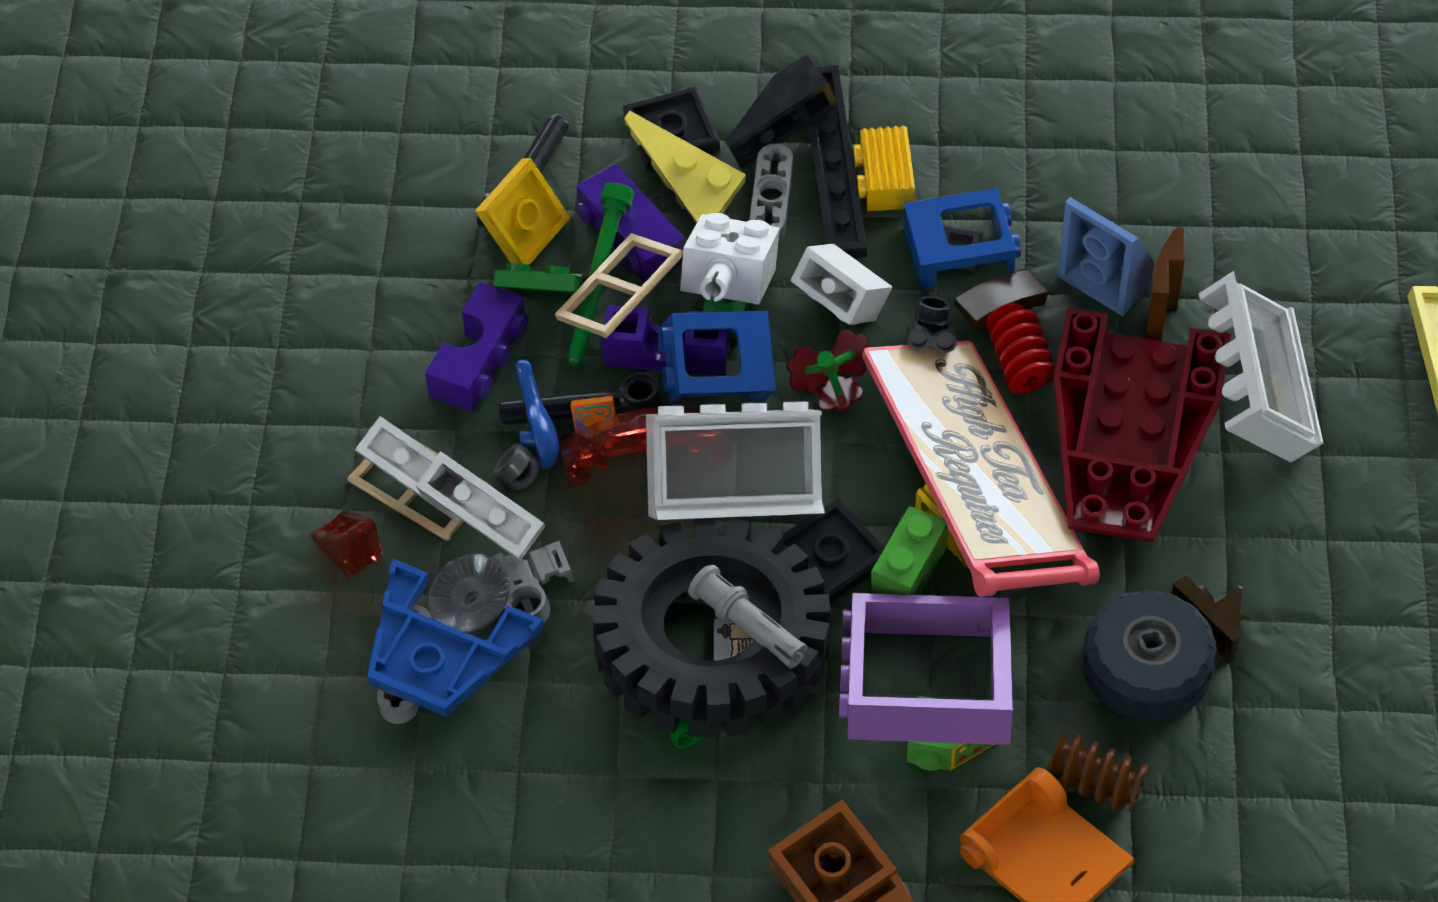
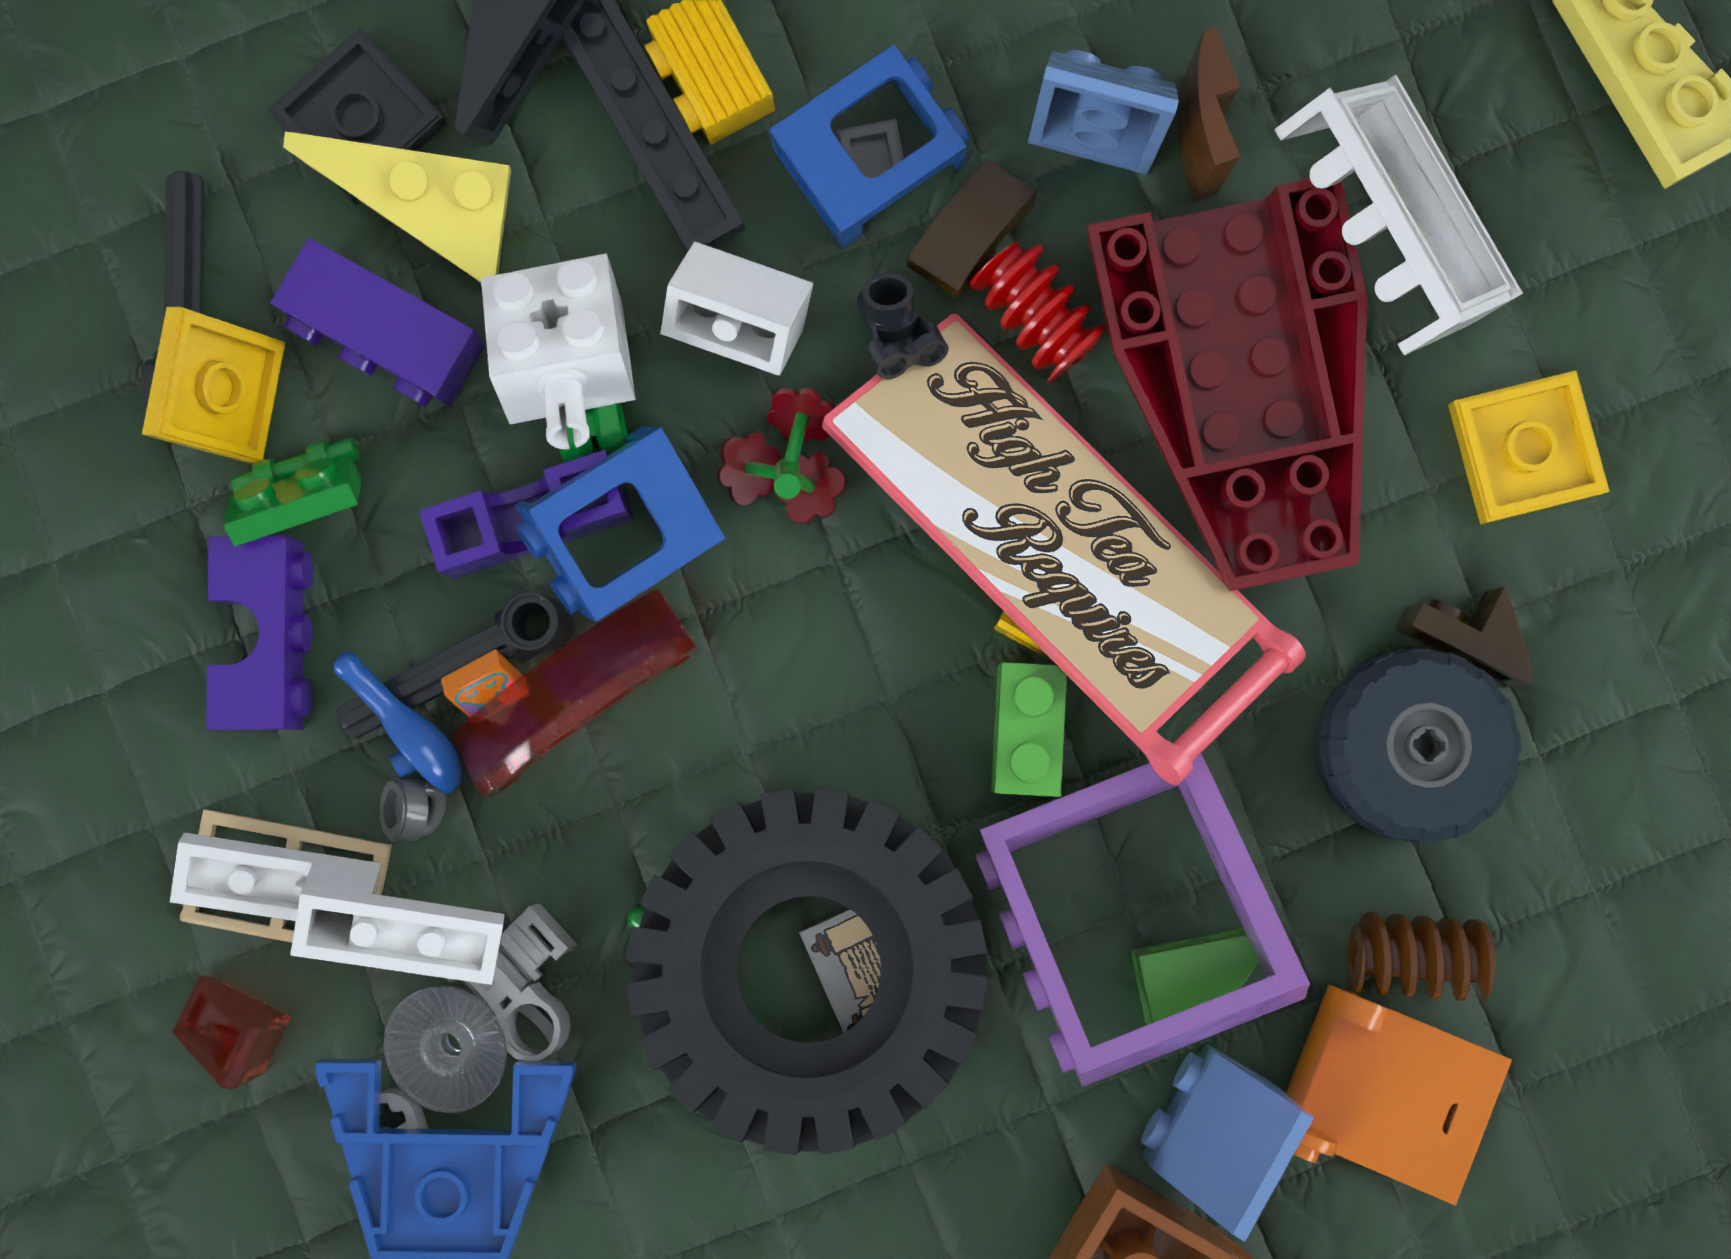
camera: 20 degrees left, 30 degrees up
tan window [555,233,683,338] -> none
green piece [567,183,635,367] -> none
window [646,402,825,520] -> none
light grey pin [688,565,808,668] -> none
light grey beam [750,144,793,242] -> none
black tile [782,498,885,603] -> none
none -> medium blue slope [1141,1043,1314,1242]
none -> yellow tile [1448,370,1610,525]

